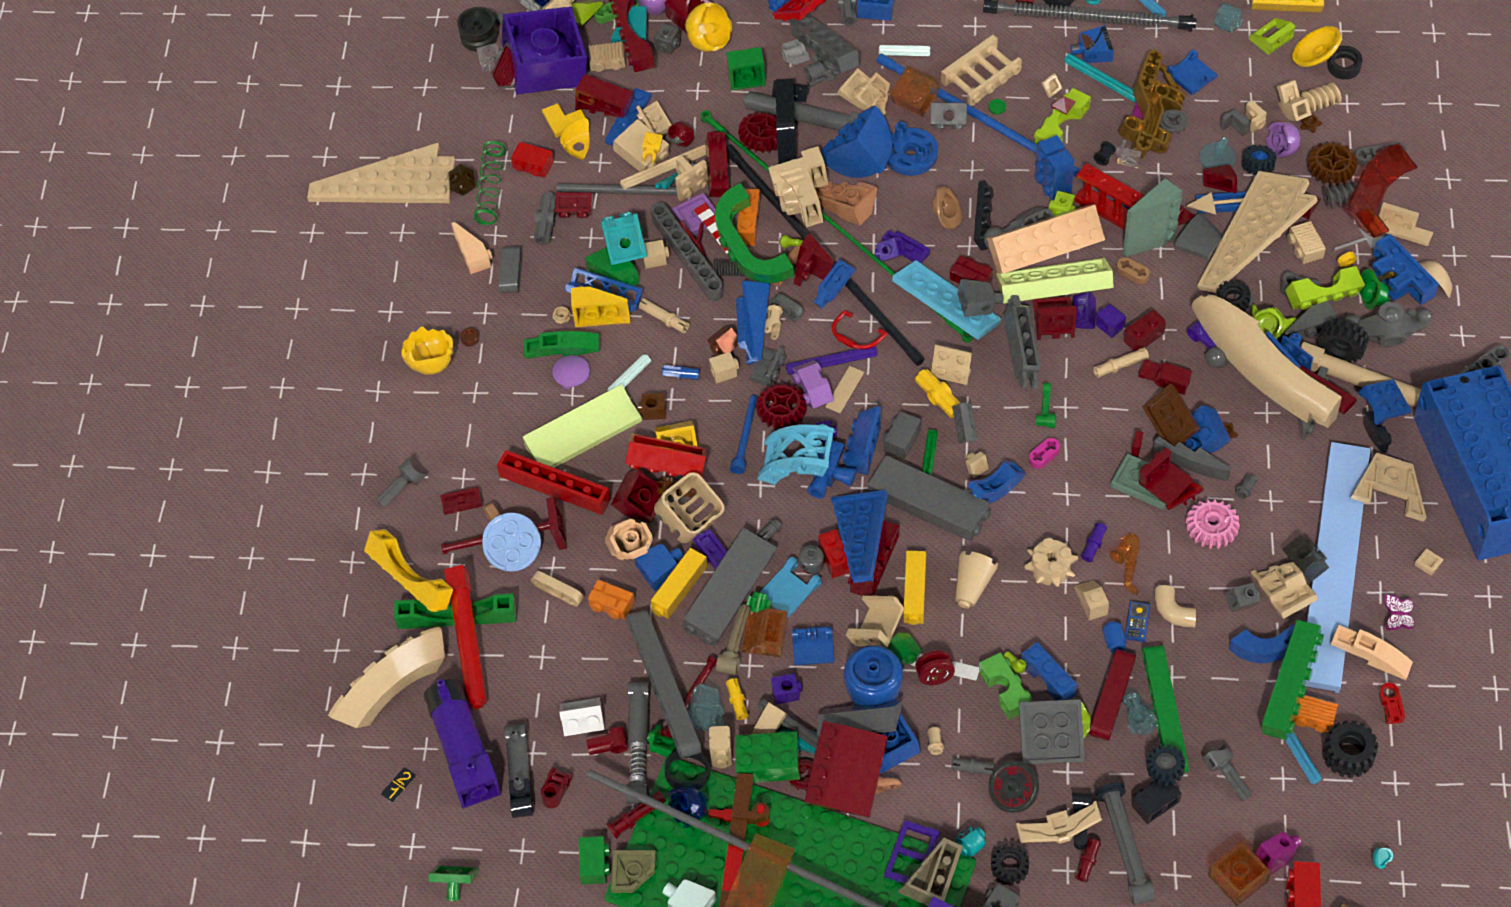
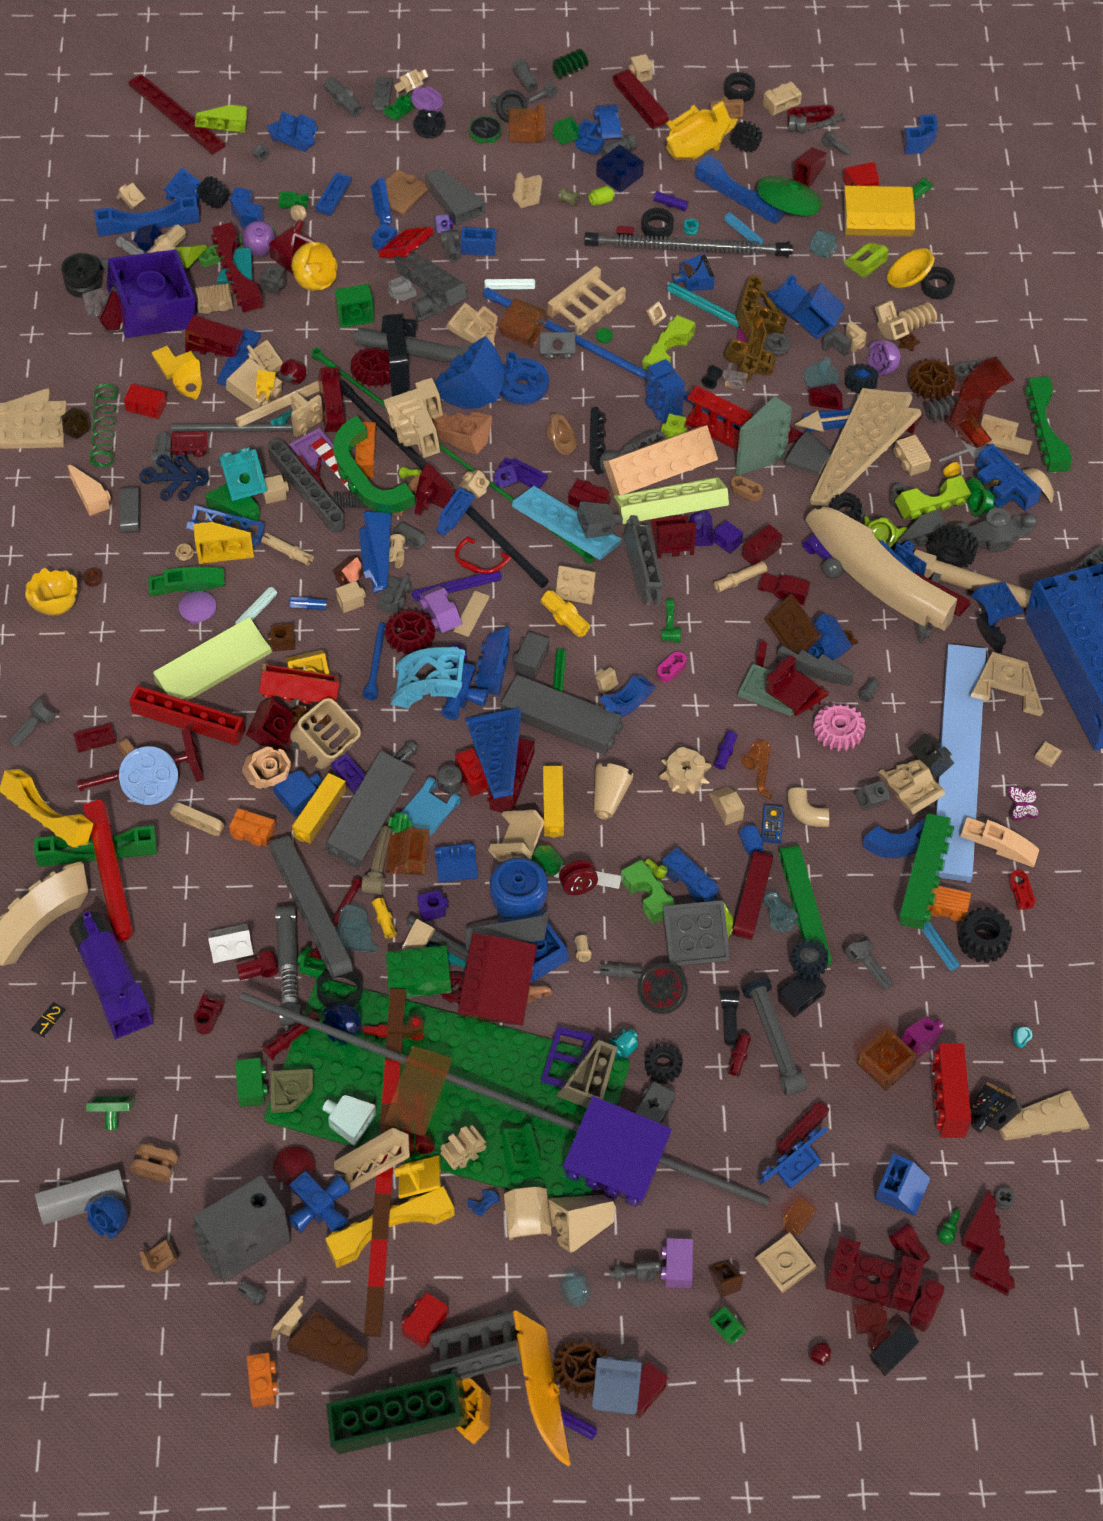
camera: 10 degrees left, 0 degrees up
dark grey piece [504,723,533,818] -> none
tan brick [709,726,732,768] -> none
dark grey bracket [952,402,978,444] -> none
tan plate [1016,801,1102,844] -> none
slope [1051,94,1076,115] -> none
none -> dark blue plant [139,455,209,501]
none -> tan brick [457,470,490,499]
none -> blue slope [792,282,845,339]
none -> green arch [1024,377,1072,473]

